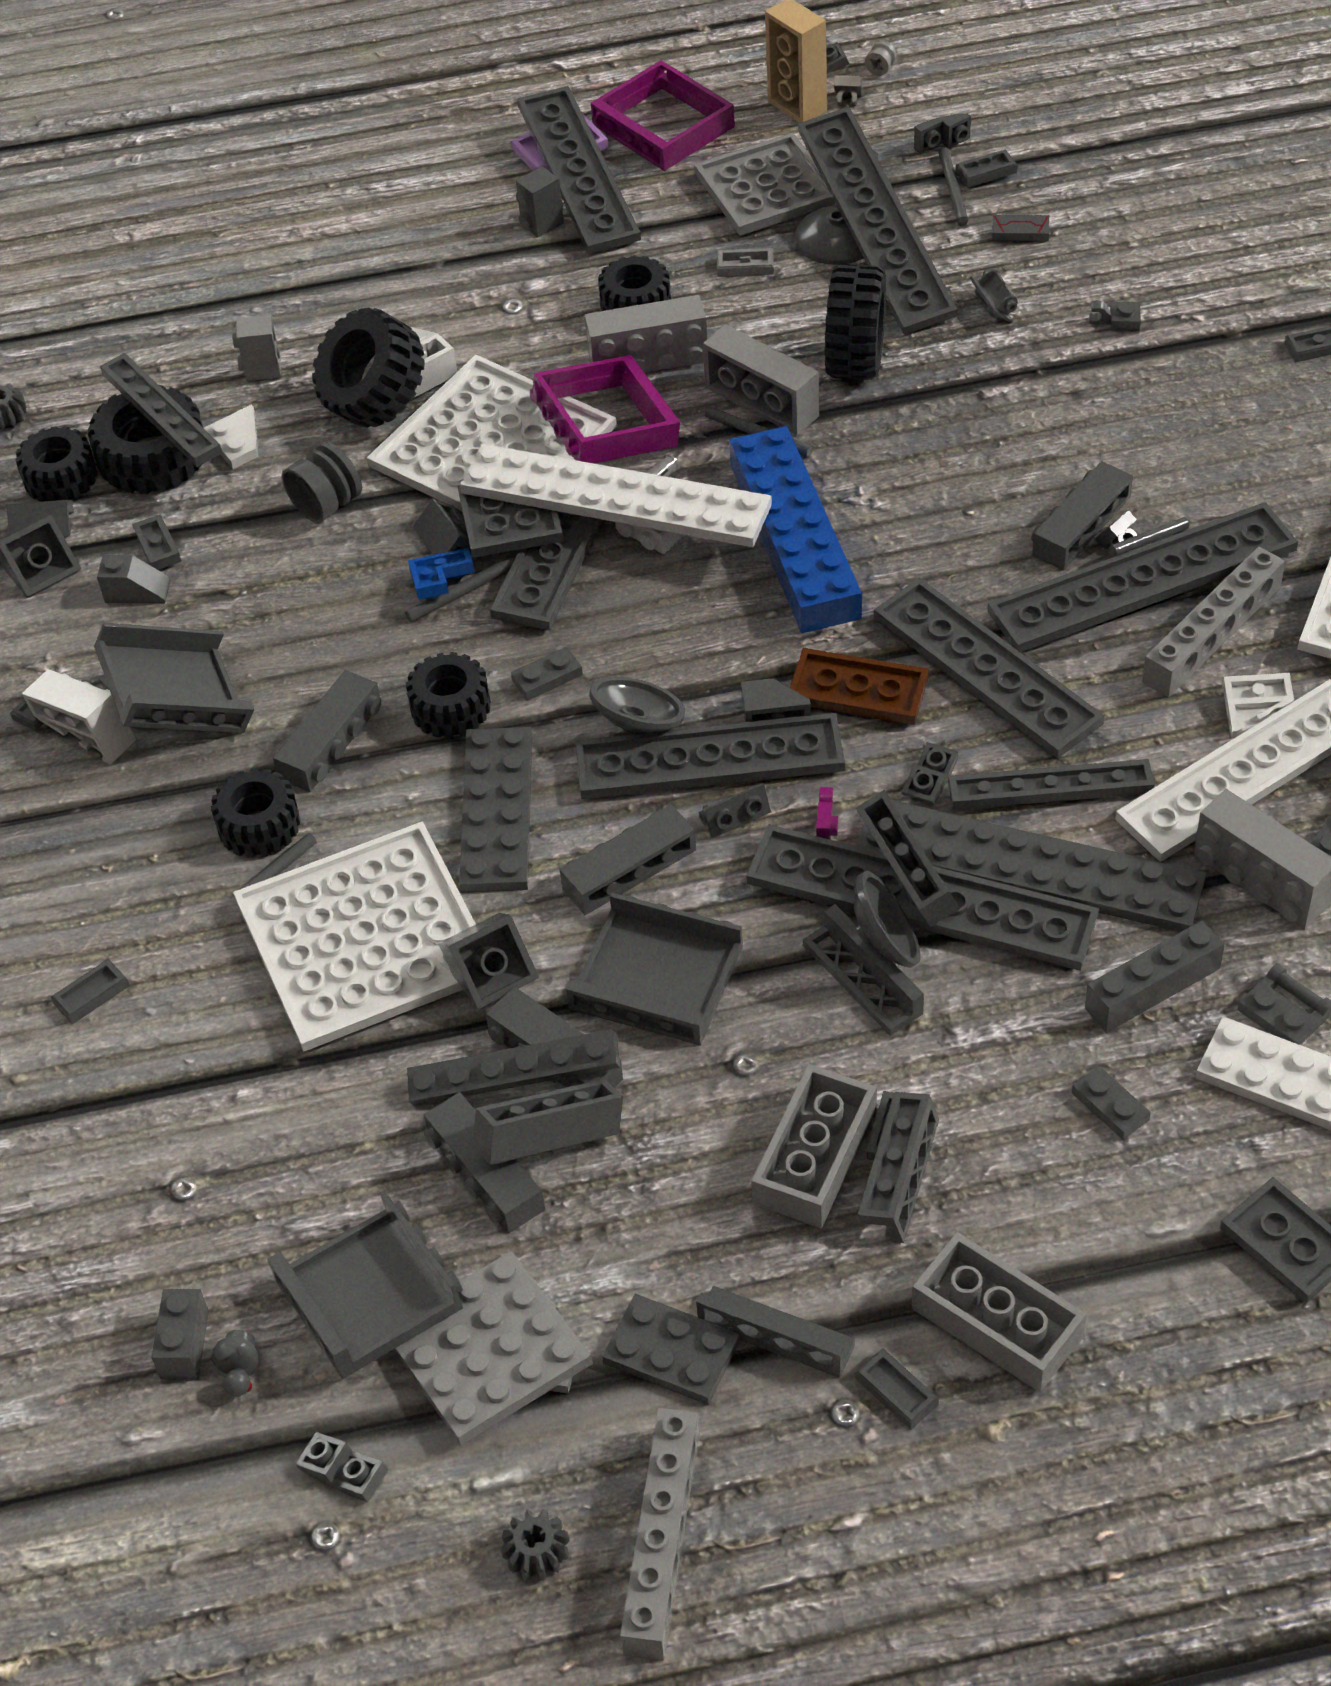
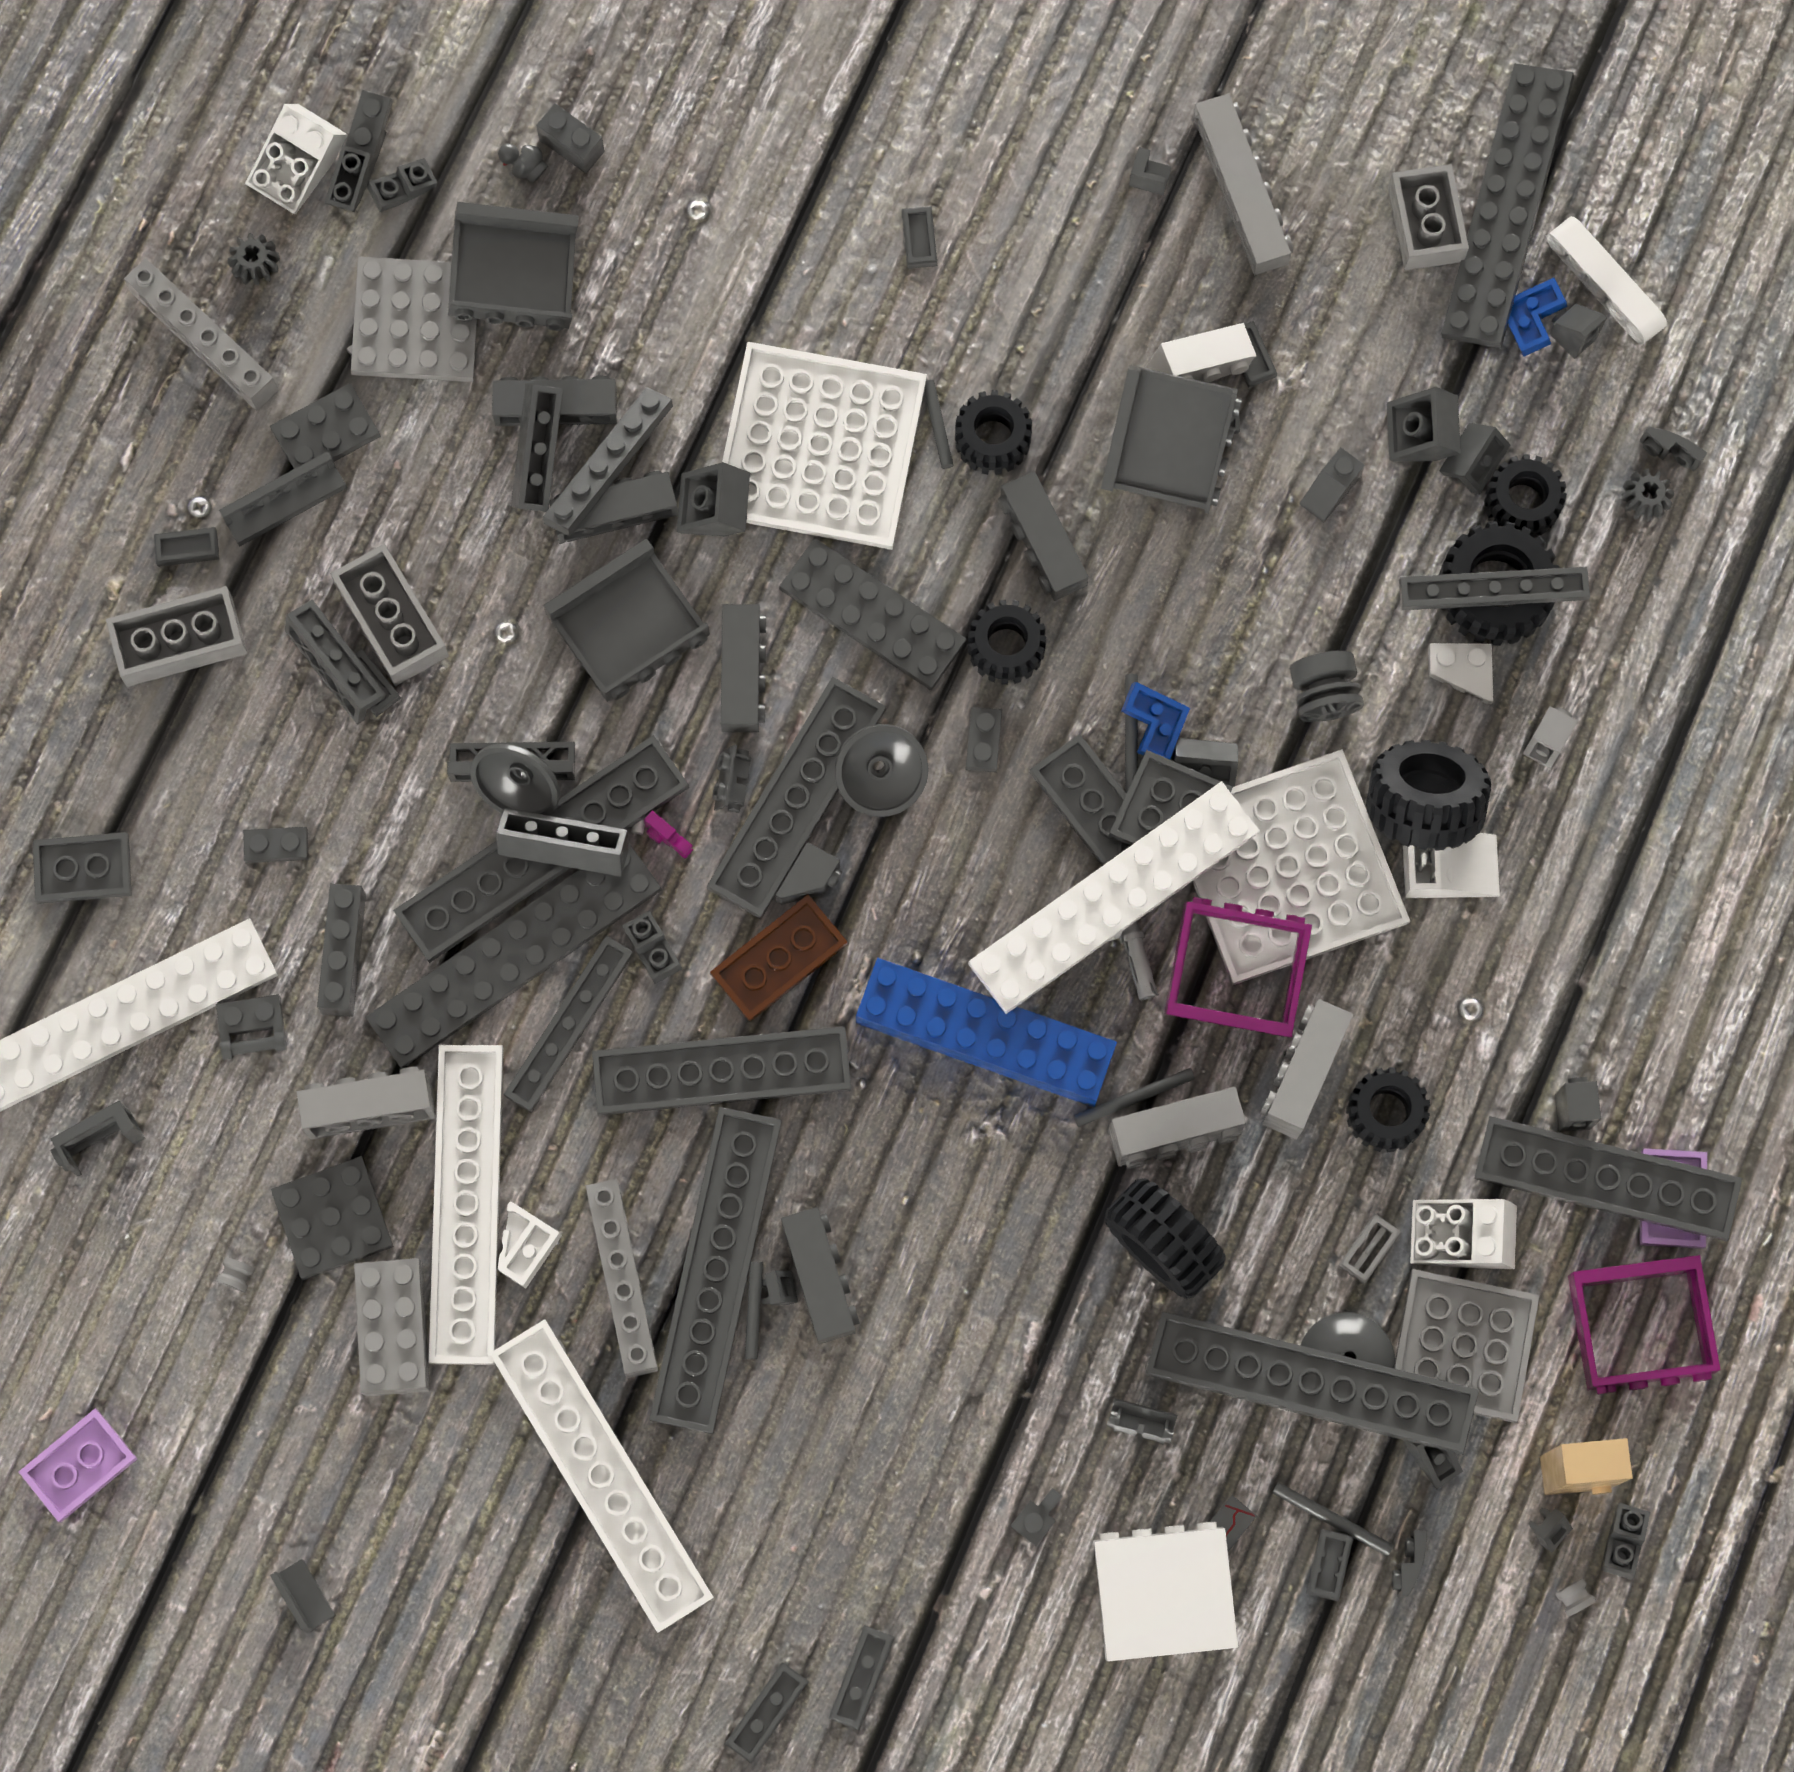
camera: 120 degrees right, 25 degrees up
dark grey plate [132,514,181,570] -> none
none -> white slope [245,104,348,214]
none -> dark grey slope [325,90,393,212]
none -> white panel [1092,1522,1238,1661]
none -> white slope [1410,1199,1517,1269]

